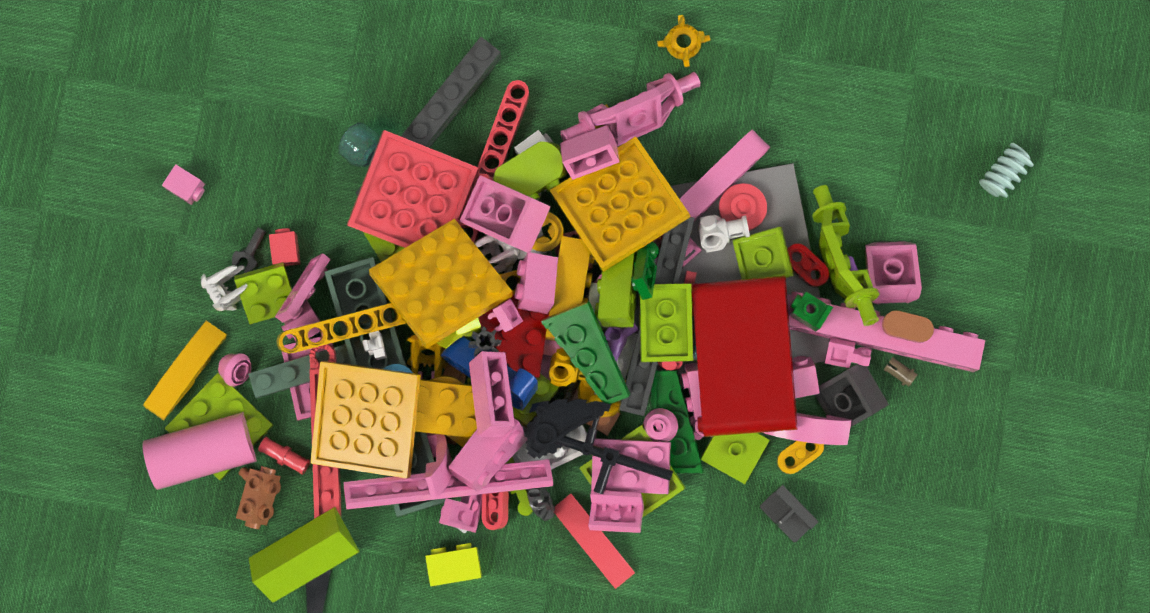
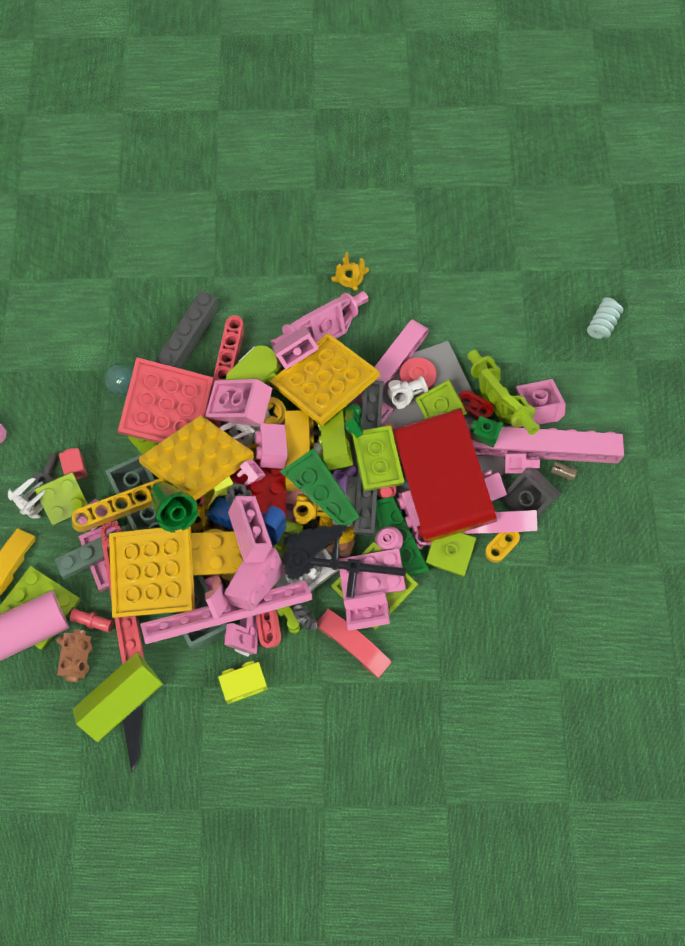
camera: 10 degrees left, 15 degrees down
bright pink cone [218,353,251,387] -> none
bright pink plate [275,253,330,323] -> none
white plate [362,331,387,360] -> none
dark grey panel [760,485,818,542] -> none
nougat tile [882,311,934,343] -> none
none -> green cone [151,481,198,533]

